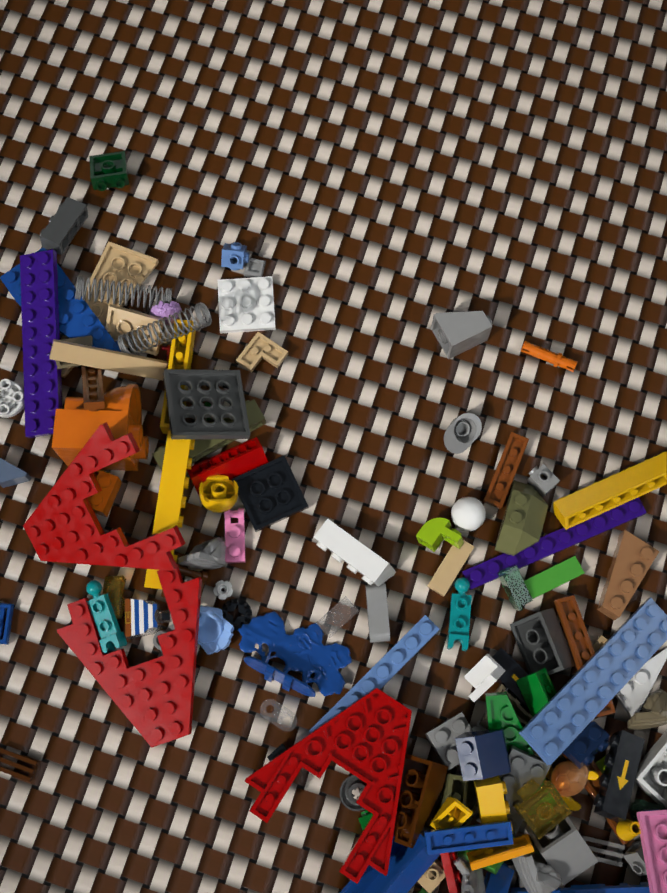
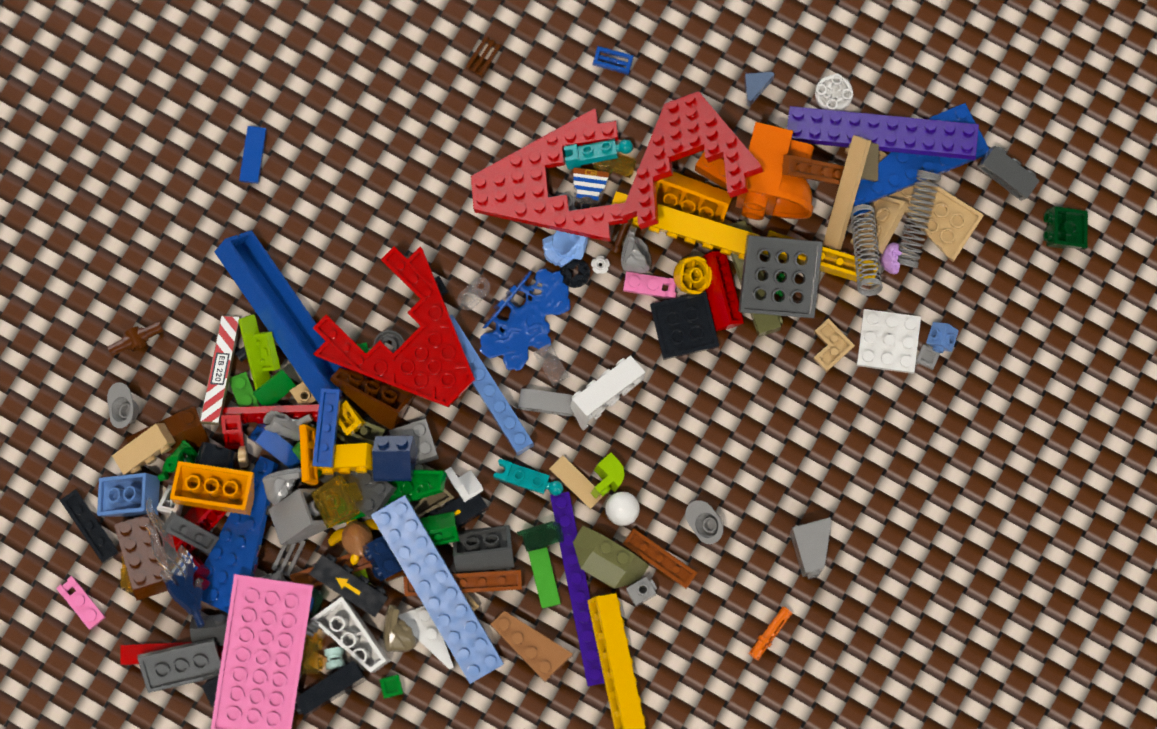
camera: 105 degrees right, 5 degrees up
yellow cone [616,819,641,841] -> none
none -> light orange slope [656,172,732,224]

